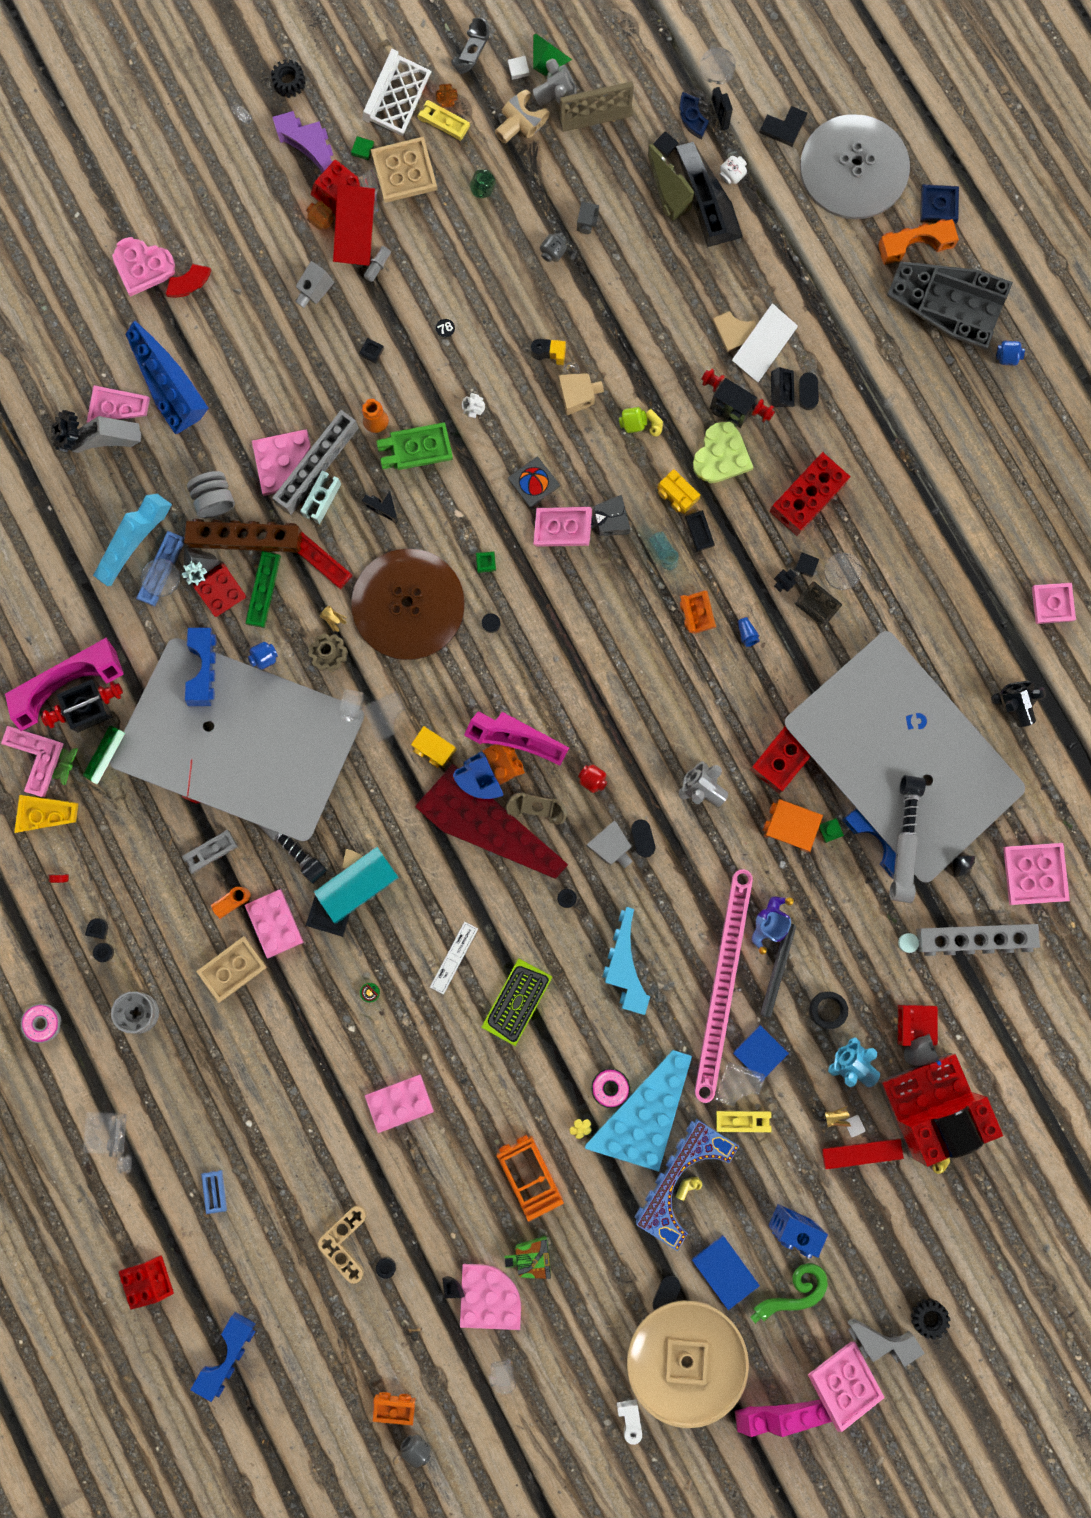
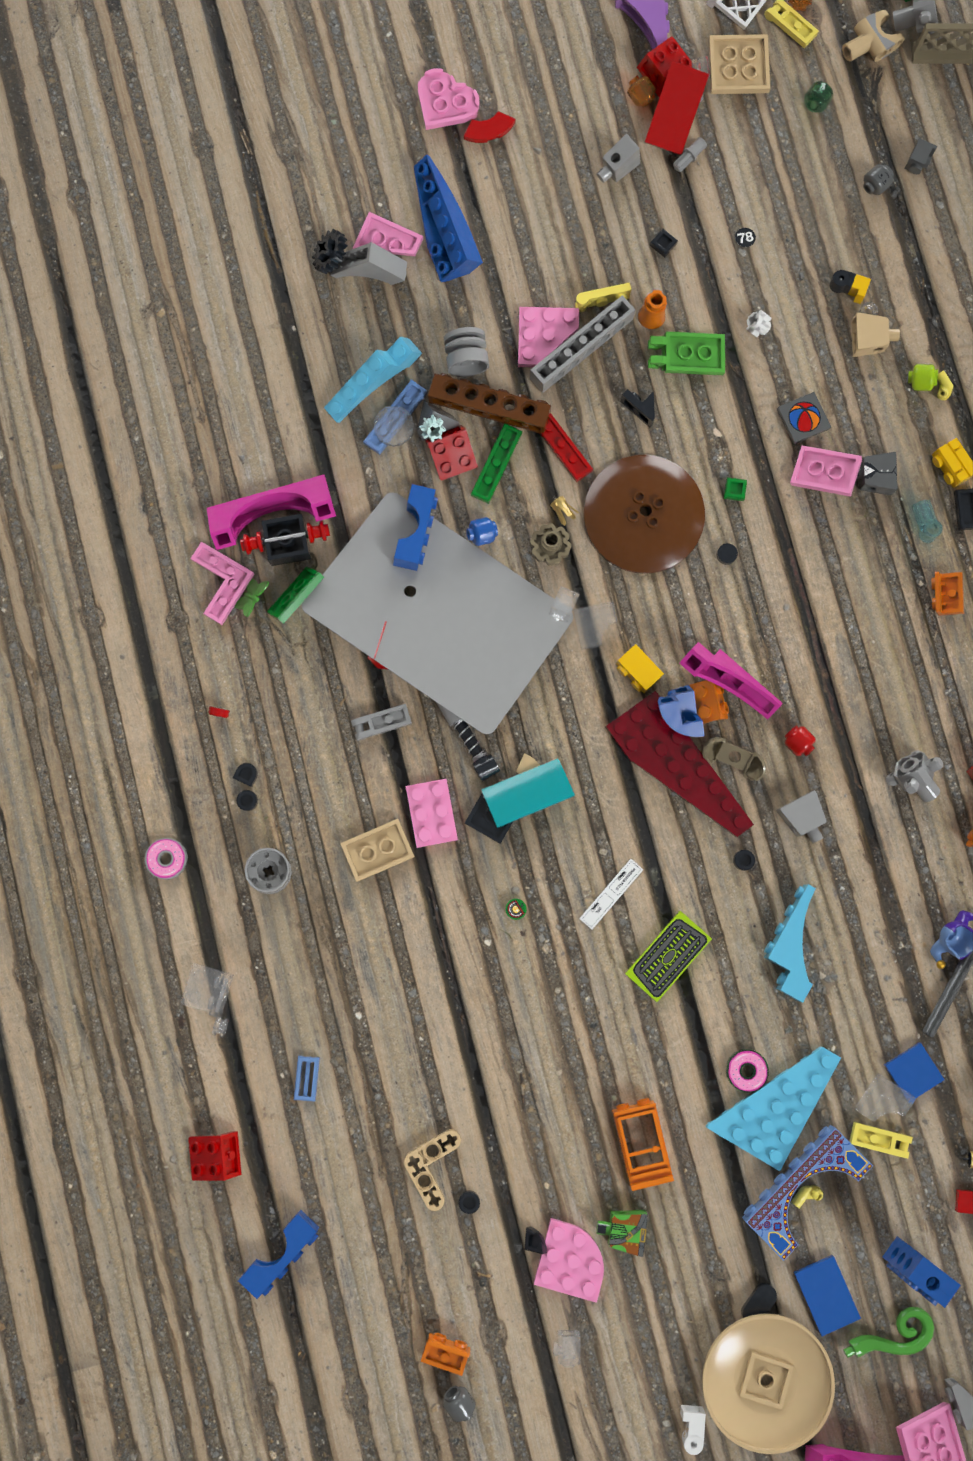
camera: 10 degrees right, 0 degrees up
yellow wing [14,795,79,833] -> none
orange piece [211,887,251,919] -> none
light aqua piece [300,470,341,525] -> none
green tile [351,136,375,161] -> none
bright pink plate [365,1074,434,1133] -> none
light yellow plant [569,1119,592,1139] -> none
black tile [631,819,656,858] -> none
bright pink gear [695,869,753,1103] -> none
none -> light yellow plate [575,282,631,312]

